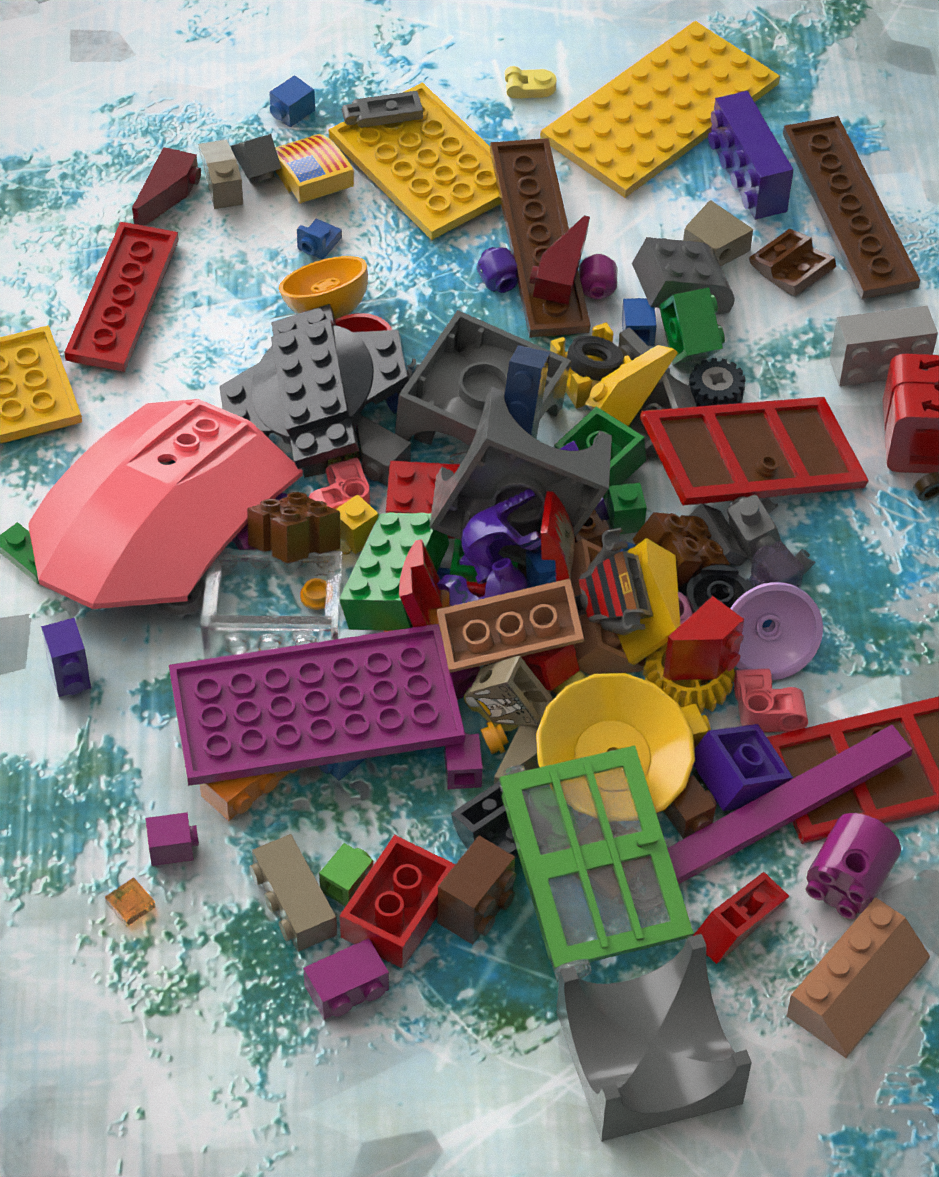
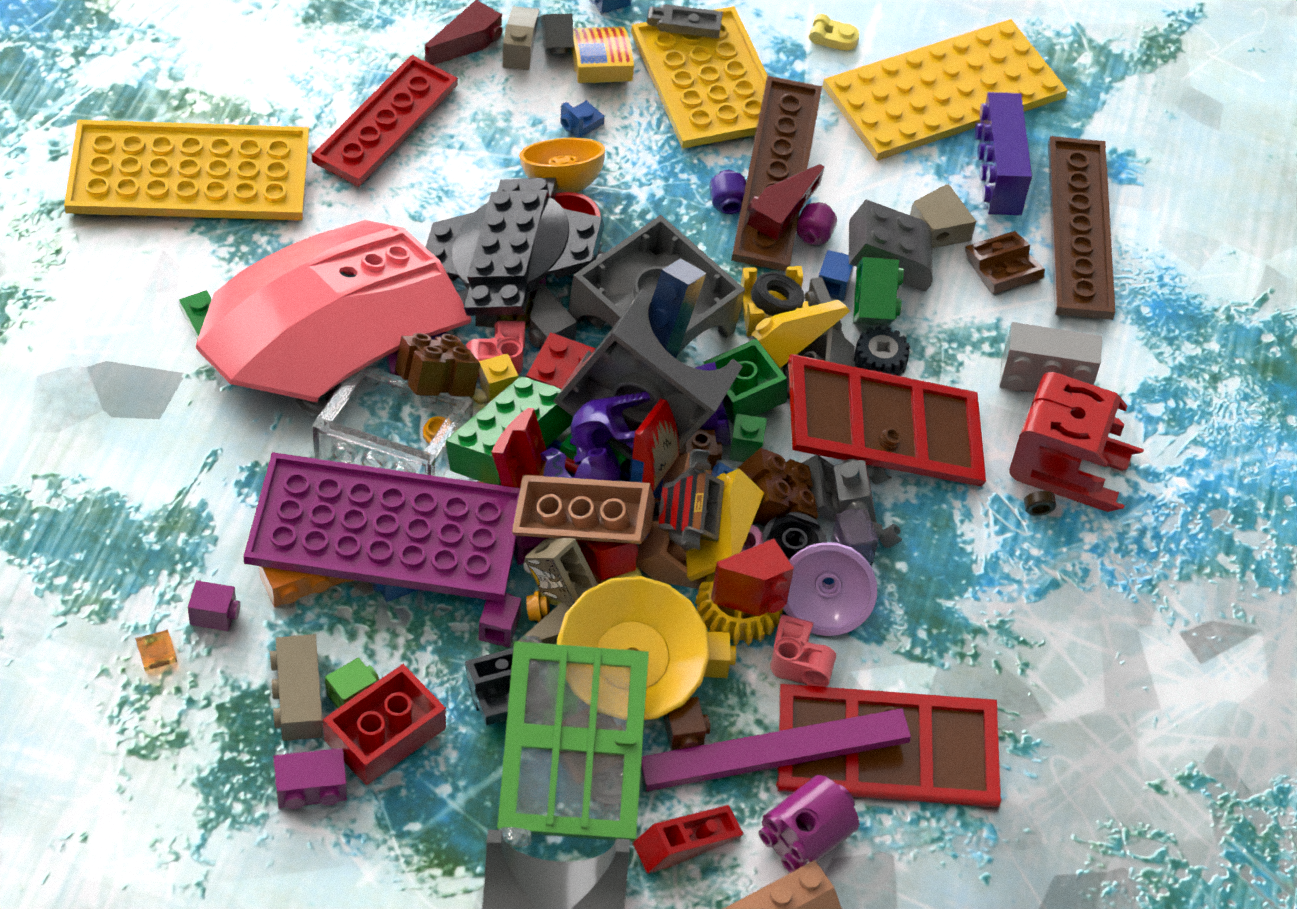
camera: 15 degrees right, 0 degrees up
dark purple brick [41,618,91,697] -> none
reddish brown brick [437,836,516,945] -> none
dark purple slope [694,724,793,811] -> none

